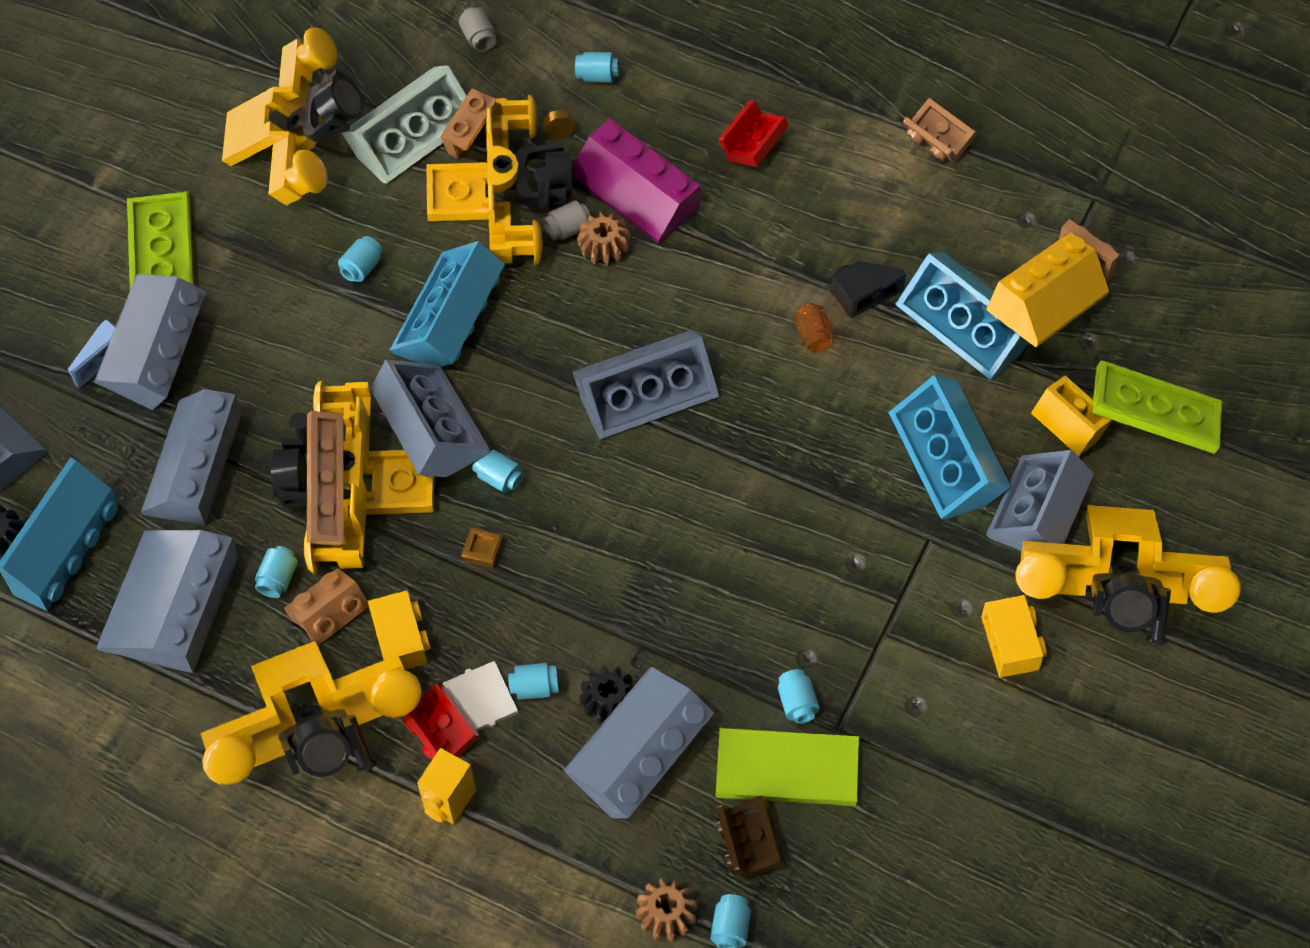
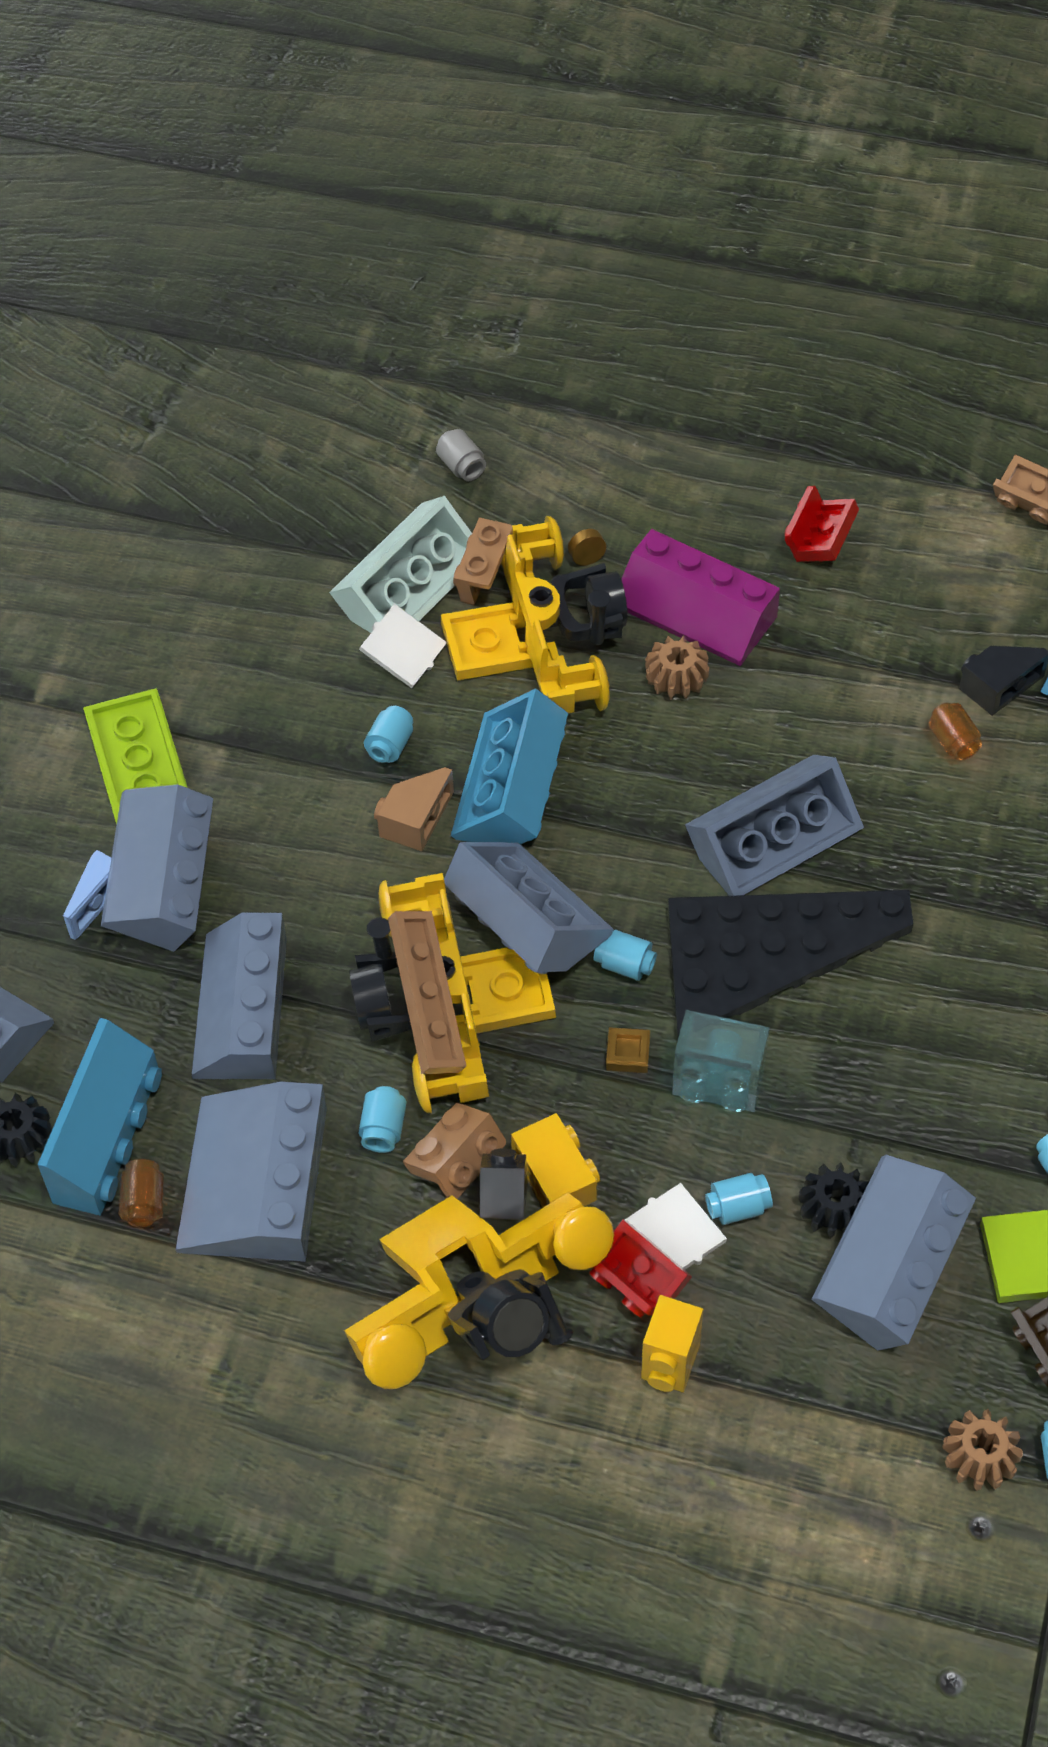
camera: 10 degrees left, 5 degrees down
yellow piece [222,27,366,206] -> none
light grey brick [543,200,590,241] -> none
medium azure brick [575,52,620,82] -> none
none -> clear orange brick [119,1159,164,1227]
none -> white piece [359,604,447,689]
none -> medium nougat slope [374,767,454,851]
none -> black slope [480,1148,528,1219]
none -> black wing [668,890,913,1042]
none -> clear light blue brick [672,1010,770,1112]

